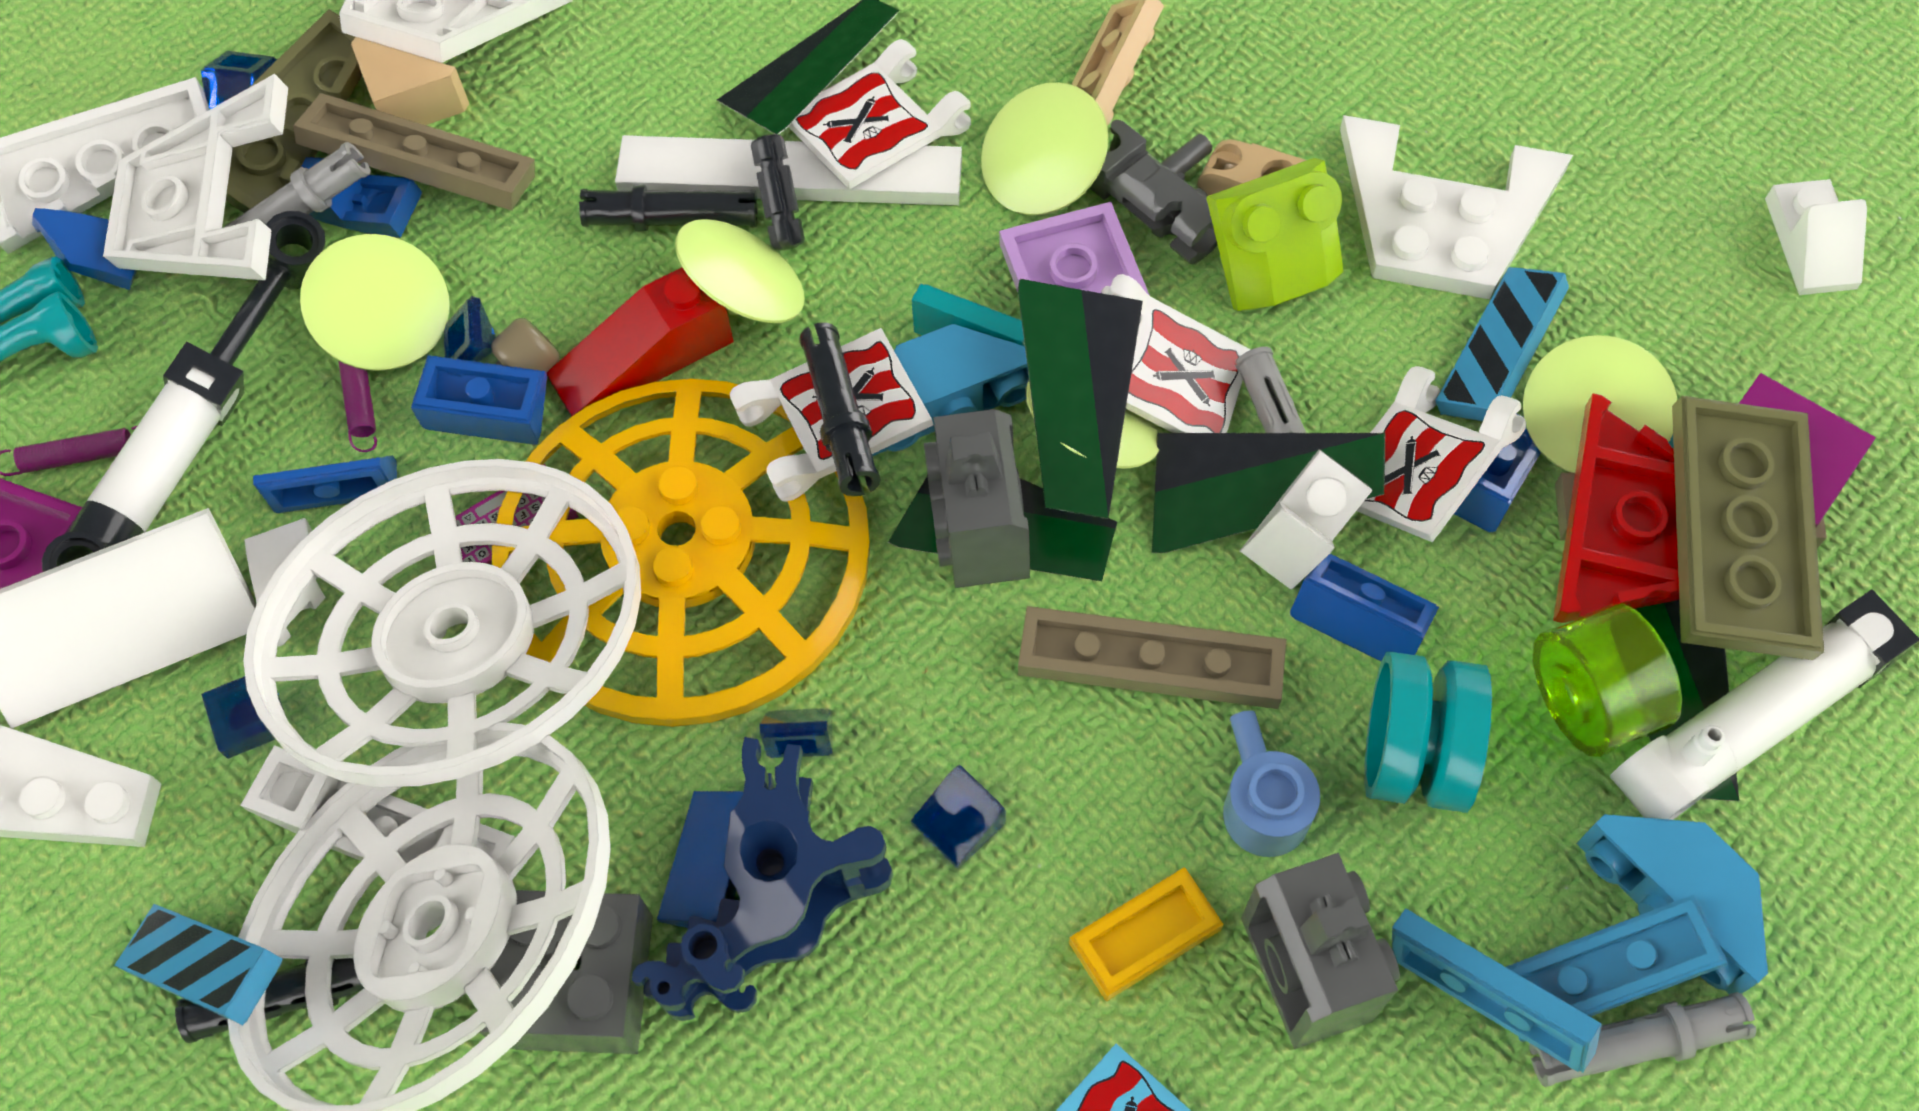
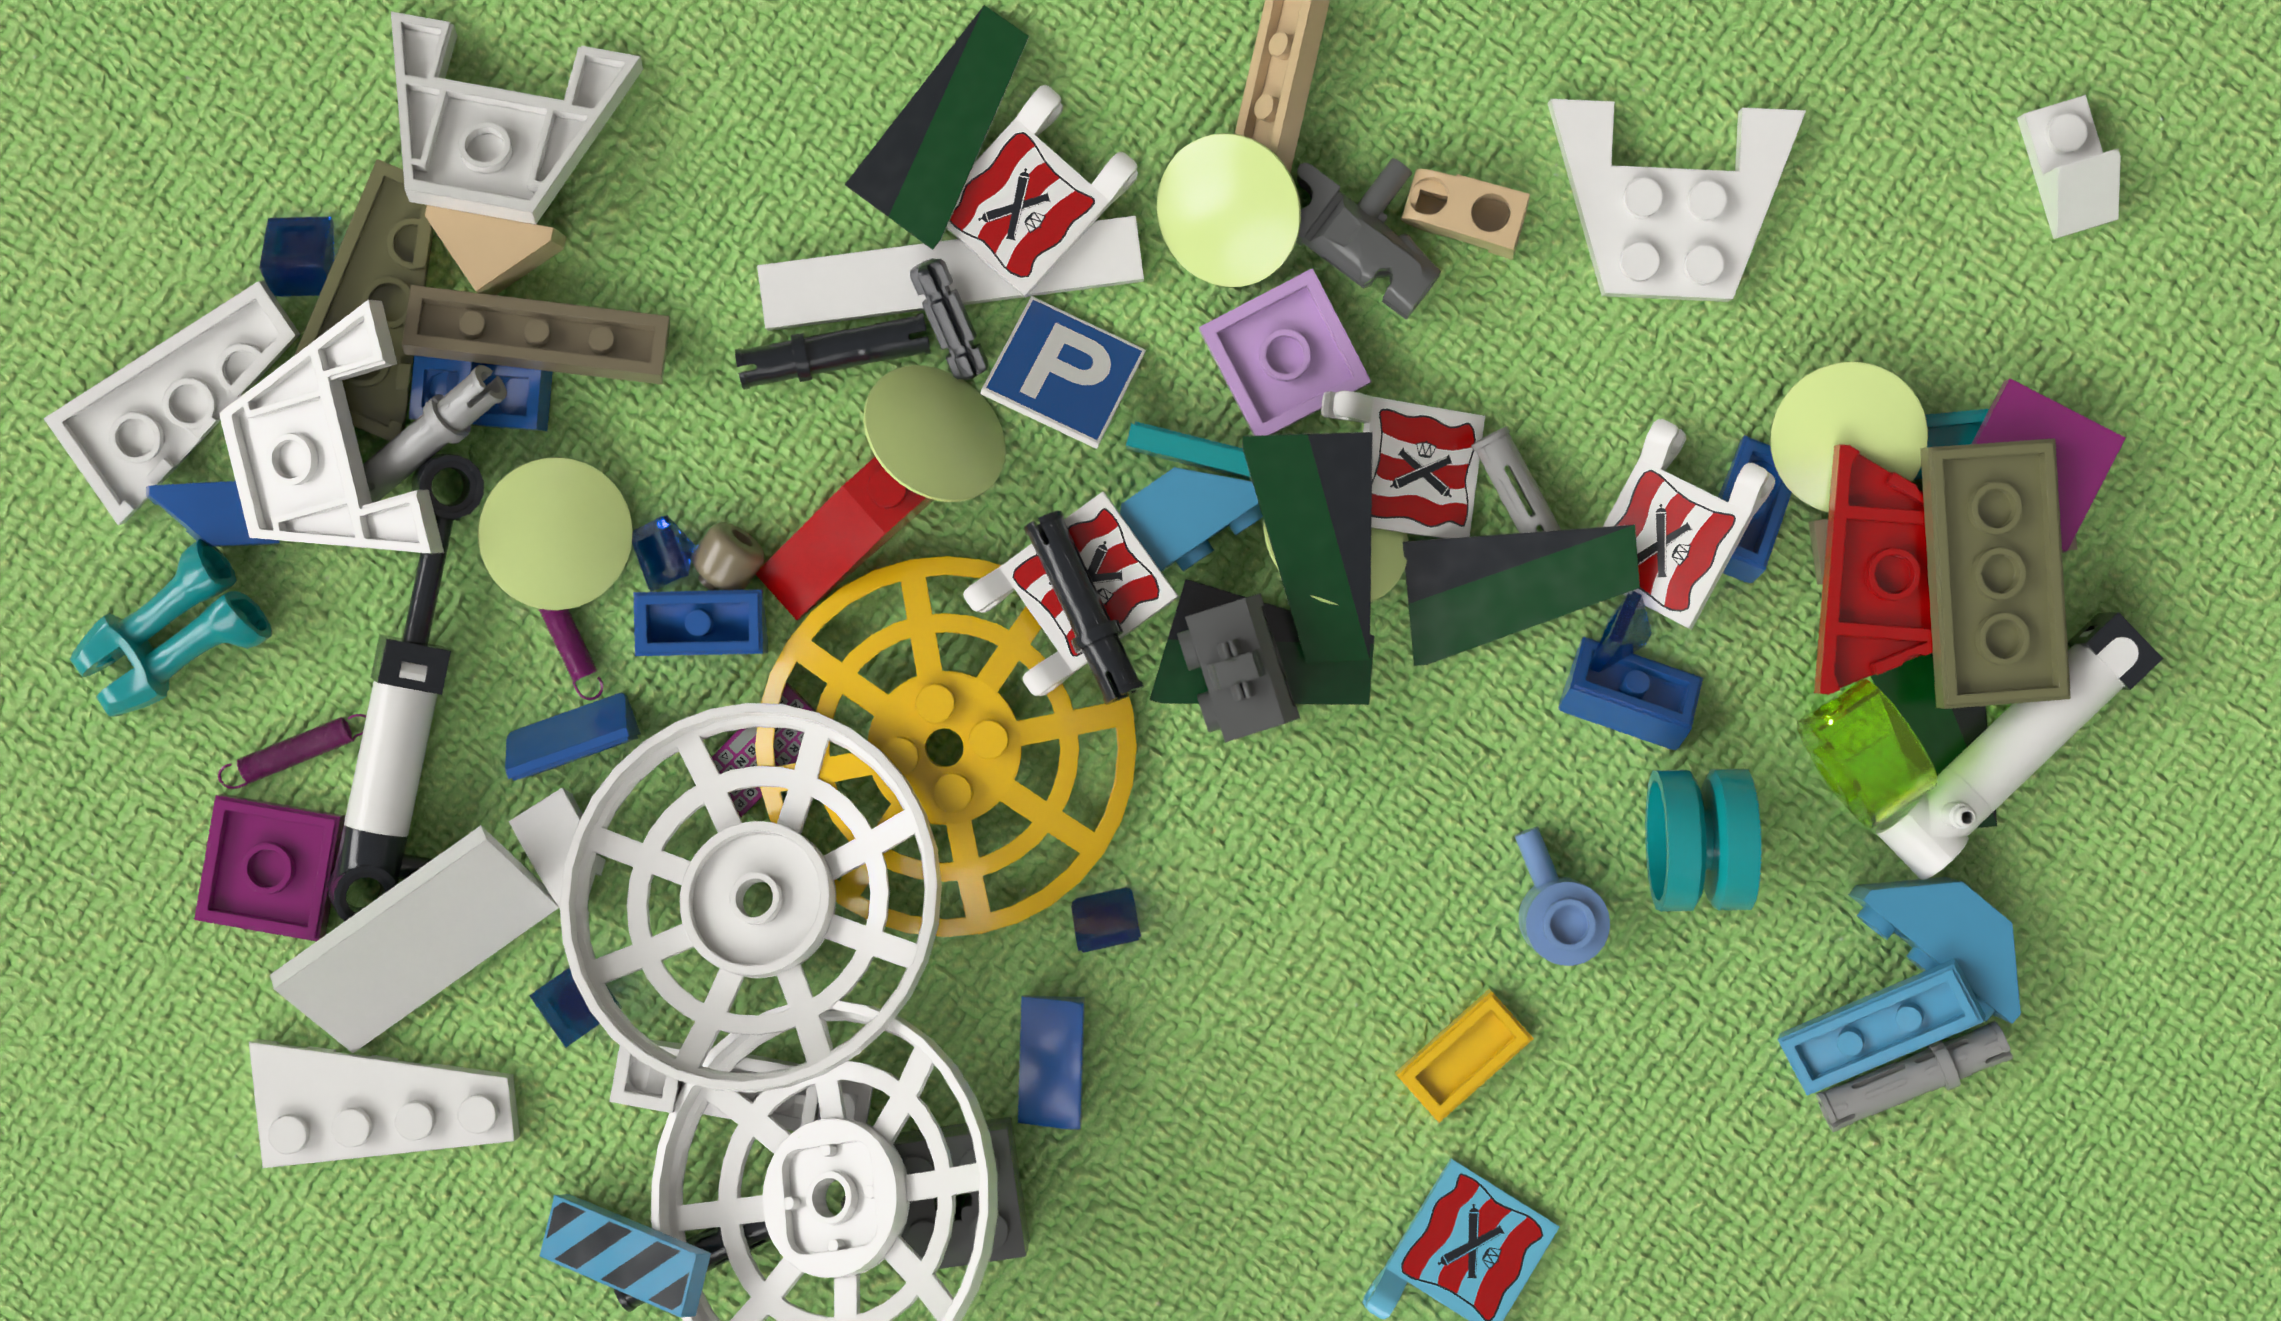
camera: 15 degrees left, 25 degrees up
dark blue animal [632,737,893,1021] -> none
slope [911,765,1006,869] -> none
dark tan plate [1018,606,1287,709] -> none
lime slope [1206,158,1343,311] -> none
white slope [1240,450,1372,590] -> none
dark grey hinge [1241,853,1400,1049] -> none
dark azure tile [1392,908,1602,1073] -> none
dark azure tile [1436,267,1569,421] -> none
none -> blue piece [980,296,1146,449]
none -> clear blue slope [1590,591,1652,673]

